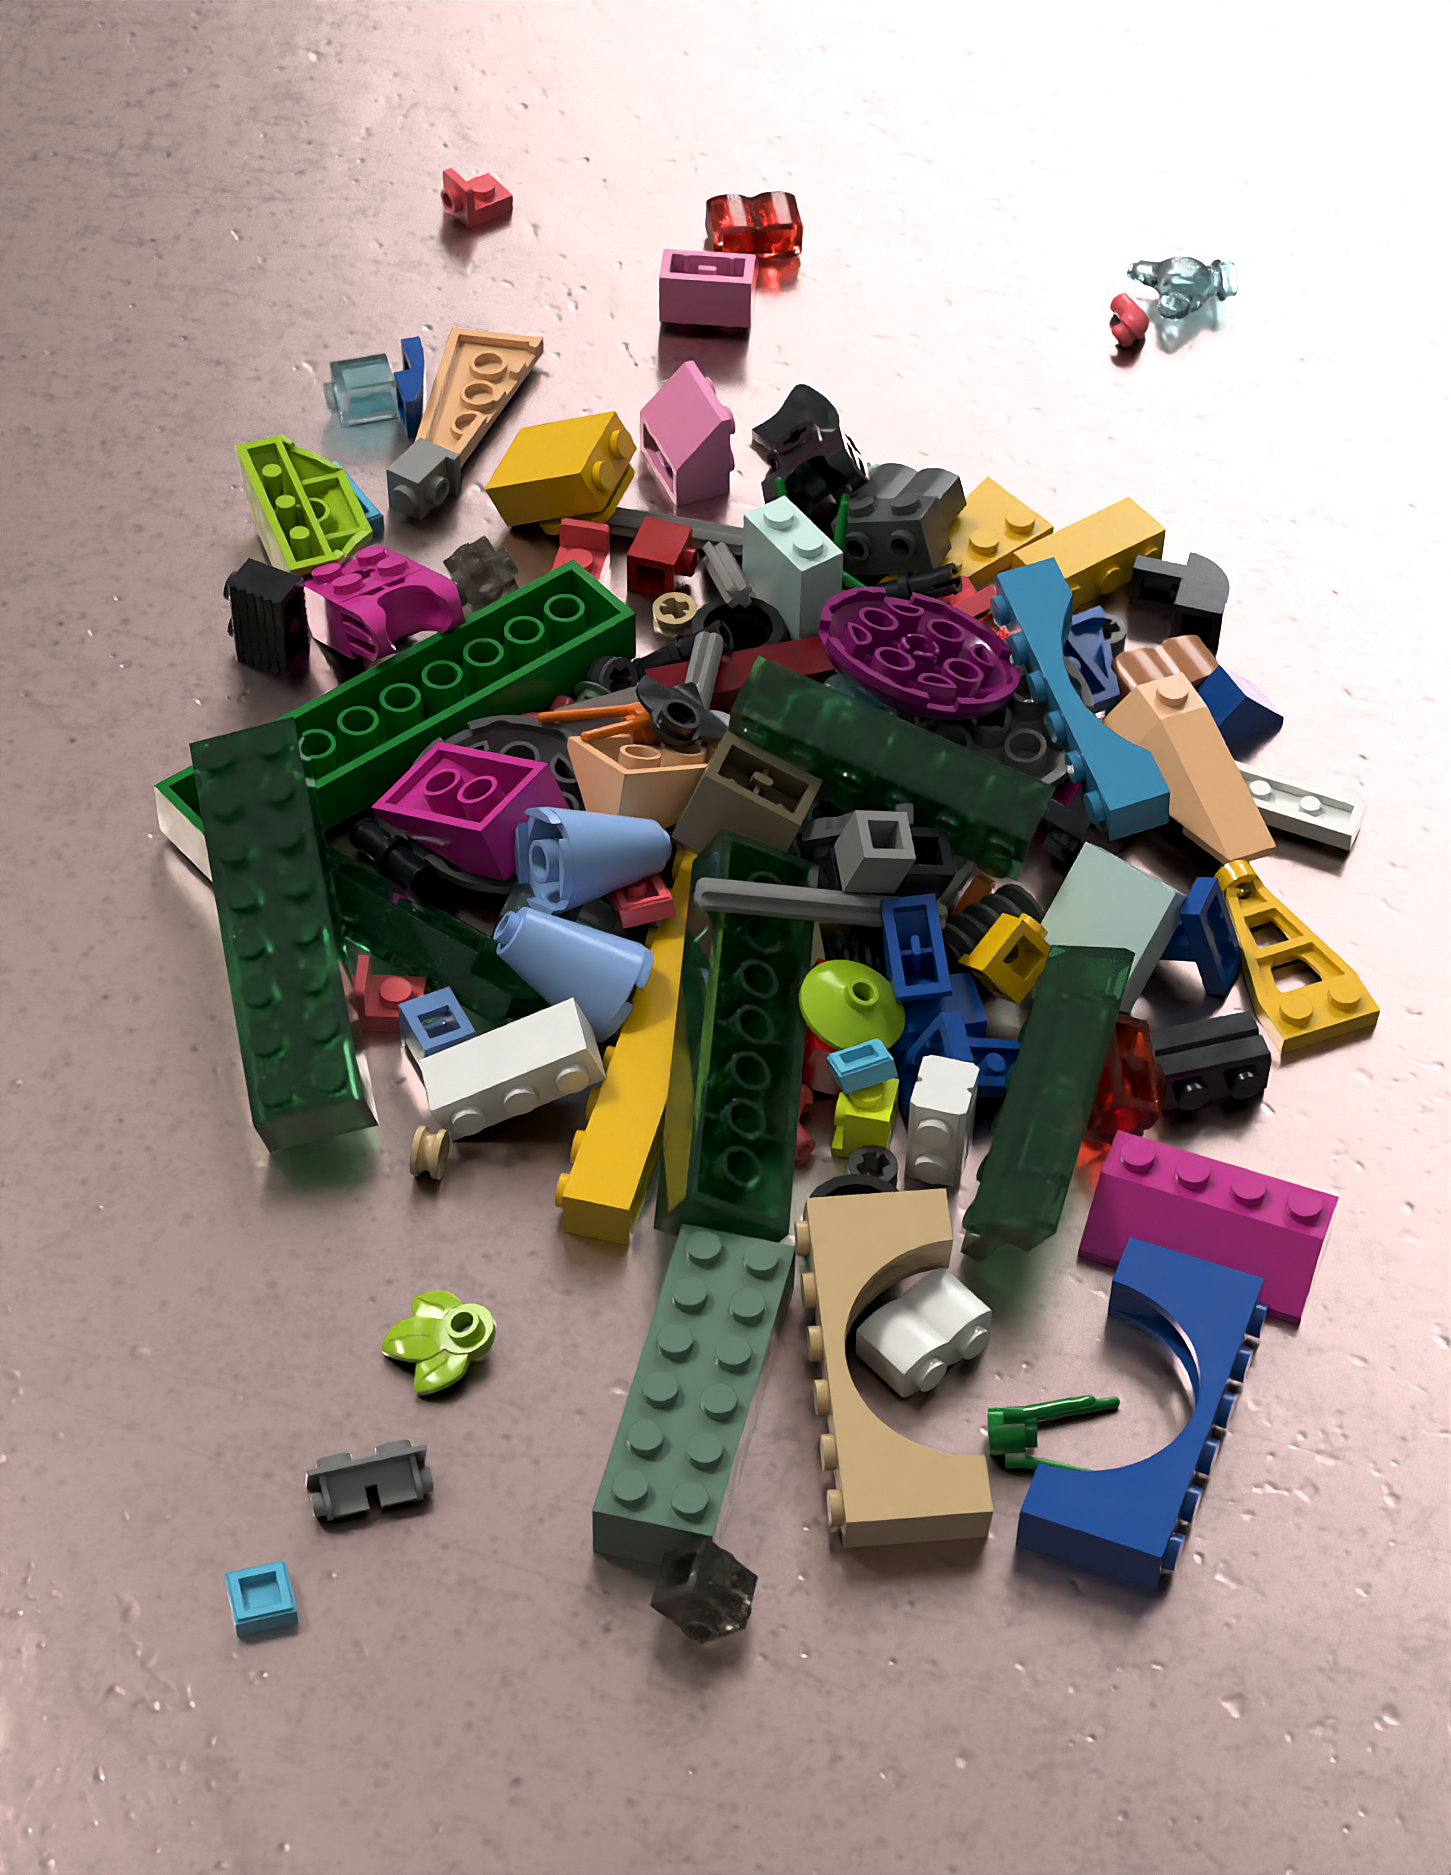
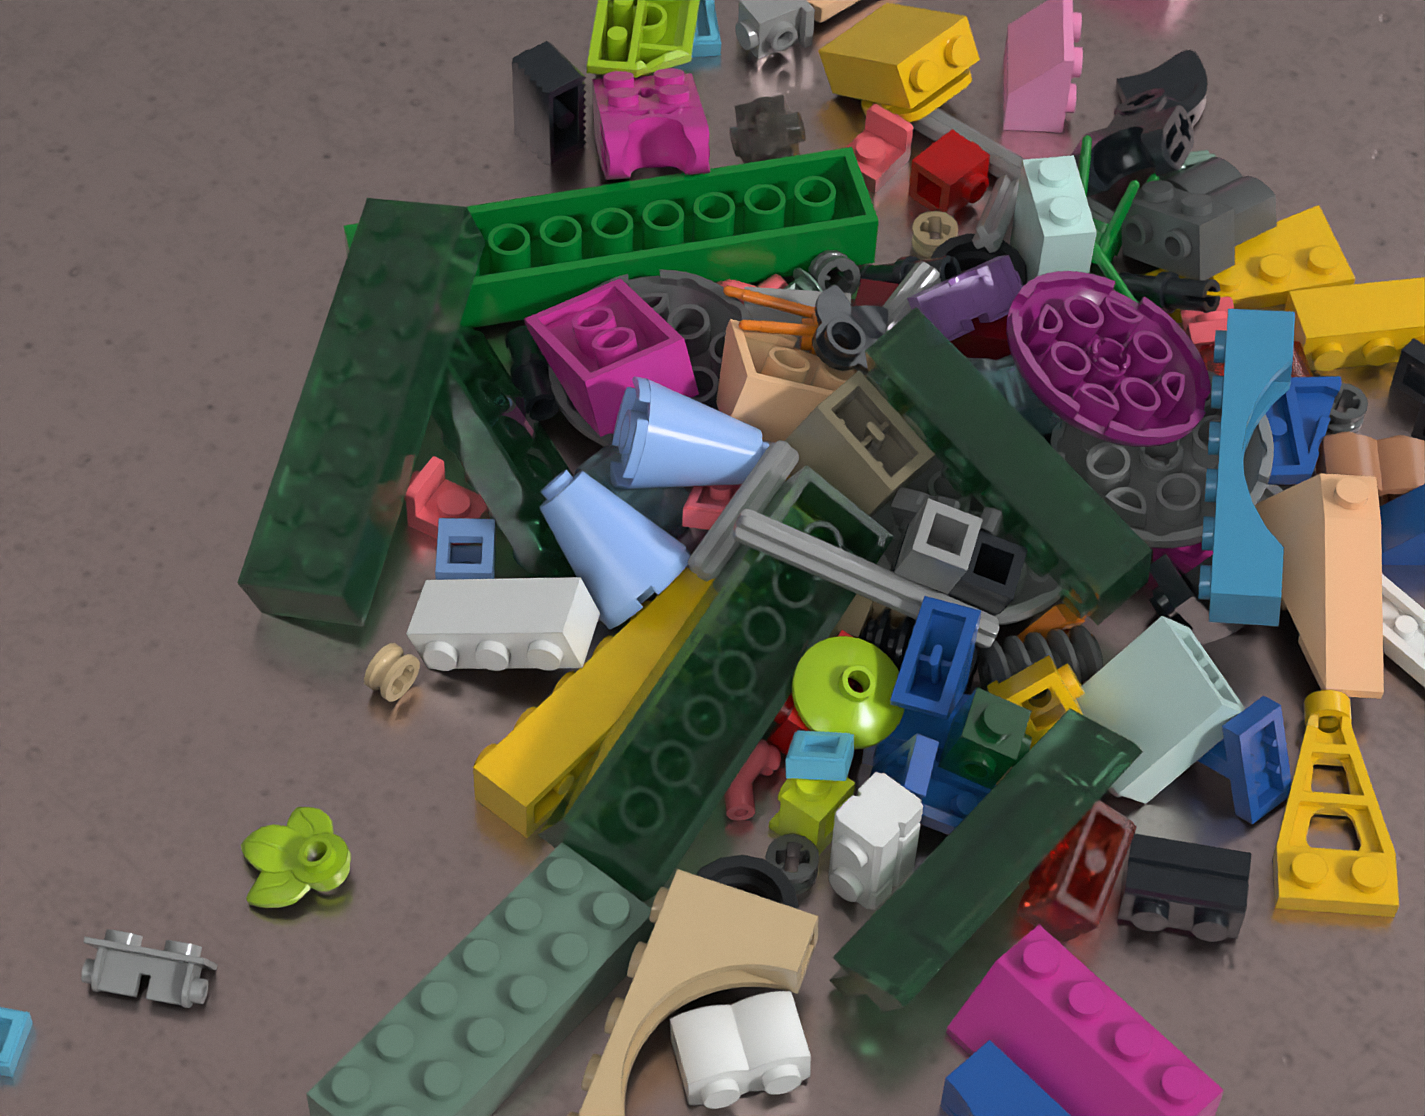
camera: 25 degrees right, 5 degrees up
none -> light grey axle [688,440,799,581]
none -> medium lavender piece [907,255,1023,348]
none -> dark green brick [938,687,1032,790]

